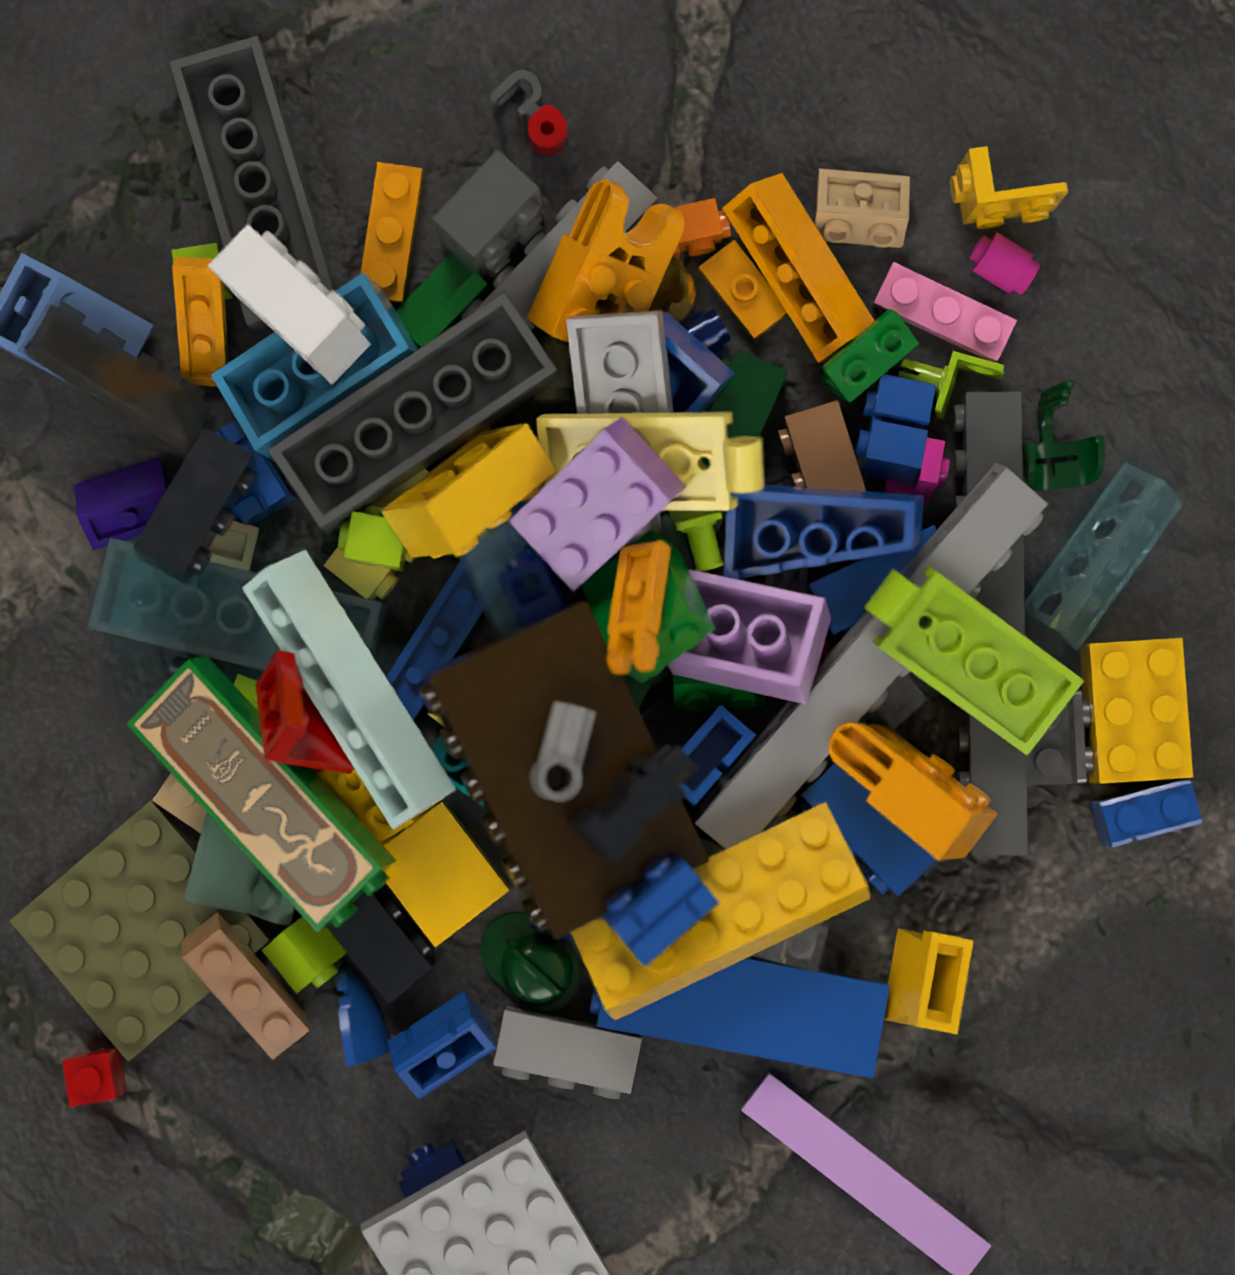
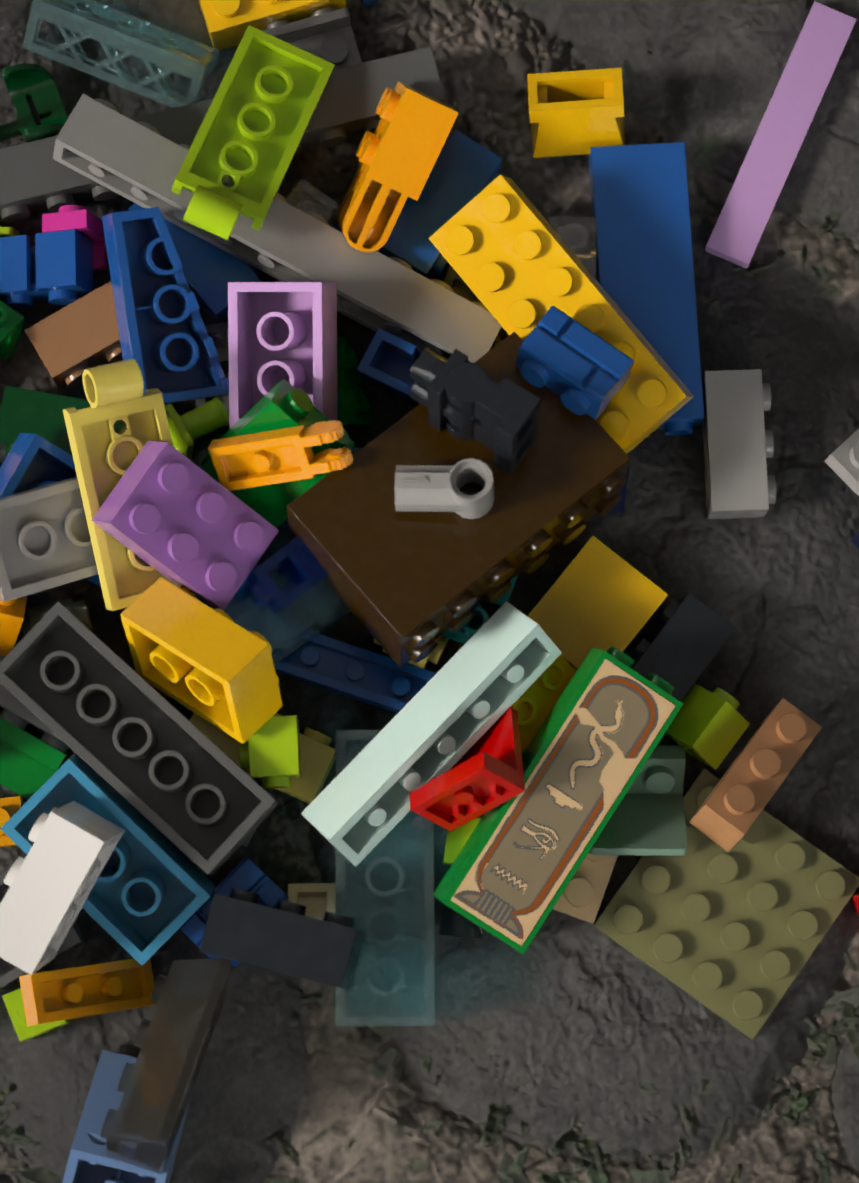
camera: 110 degrees left, 5 degrees down
dark purple panel [74,458,168,550] -> none
blue brick [337,963,391,1067] -> none
blue brick [387,991,497,1099] -> none
dark green piece [480,913,581,1013] -> none

